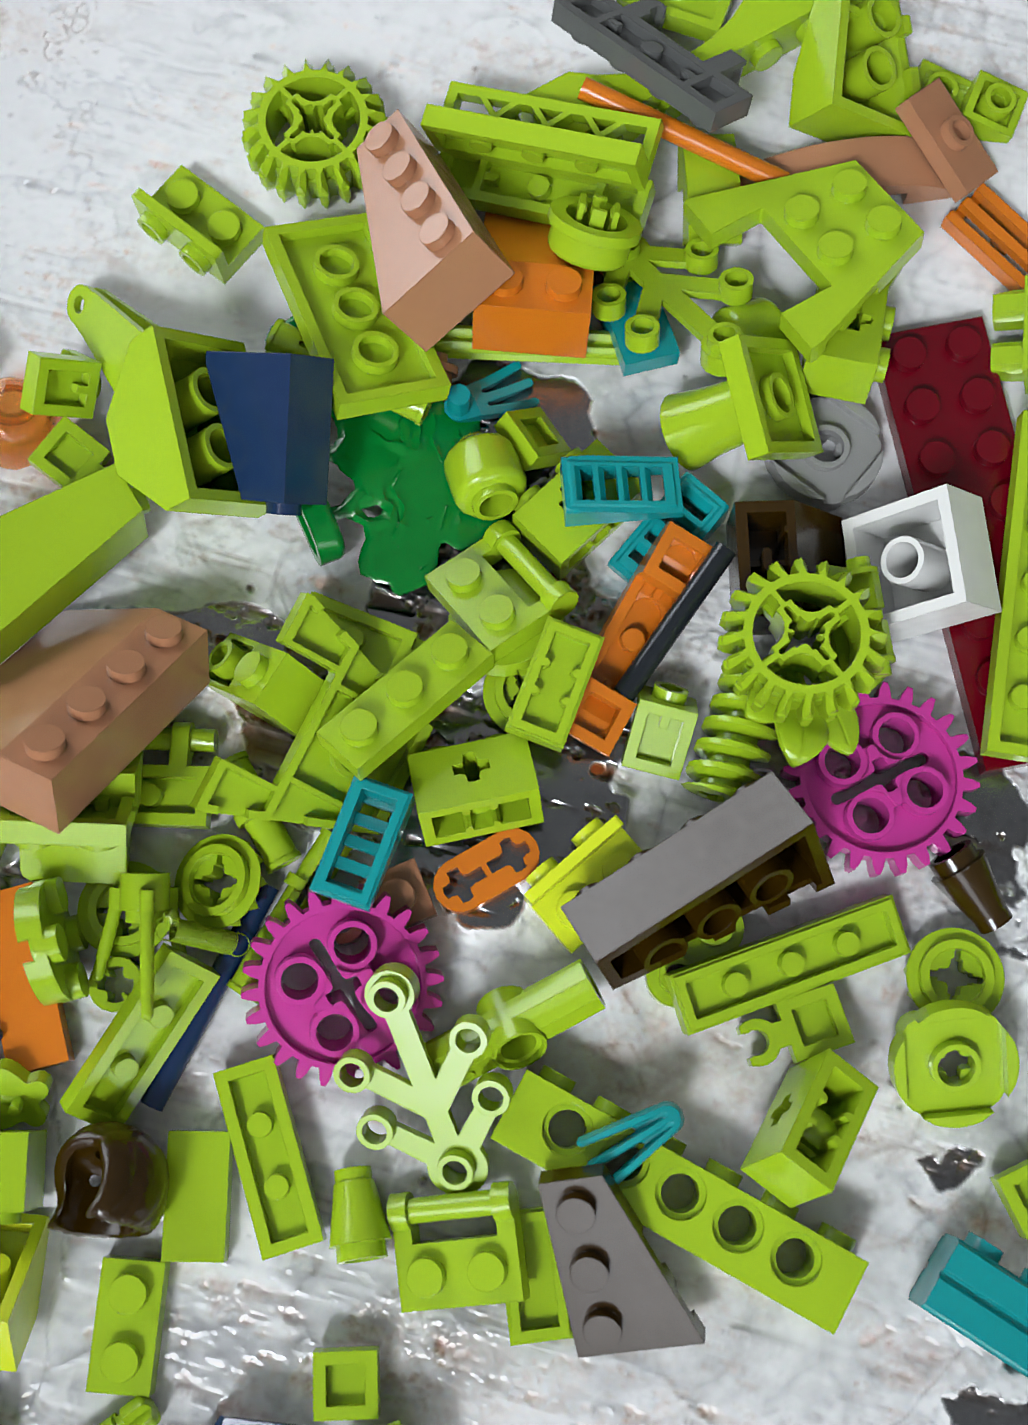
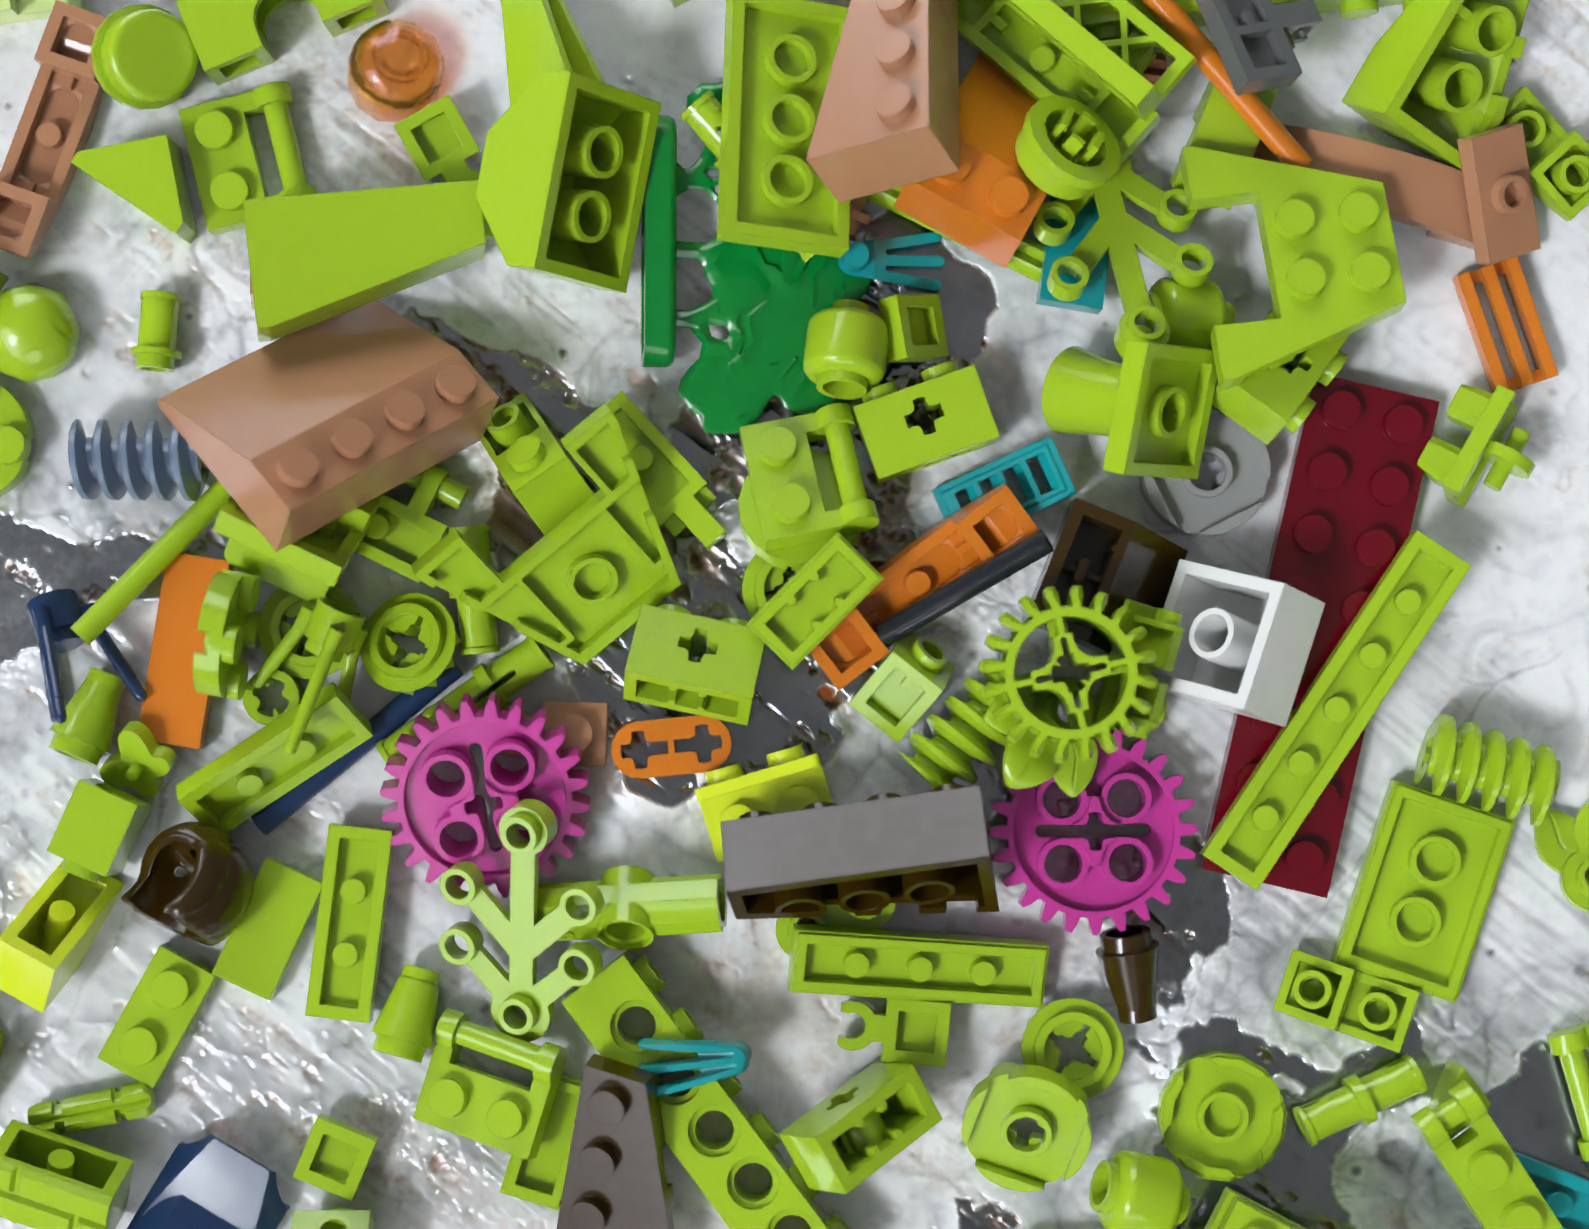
camera: 30 degrees right, 10 degrees up
lime bracket [20,349,102,419] -> none
lime piece [155,916,250,957] -> none
dark blue slope [206,351,334,516] -> none
teal slope [309,776,415,912] -> none
lime plate [316,619,495,781] -> none
teal slope [560,455,684,527] -> none

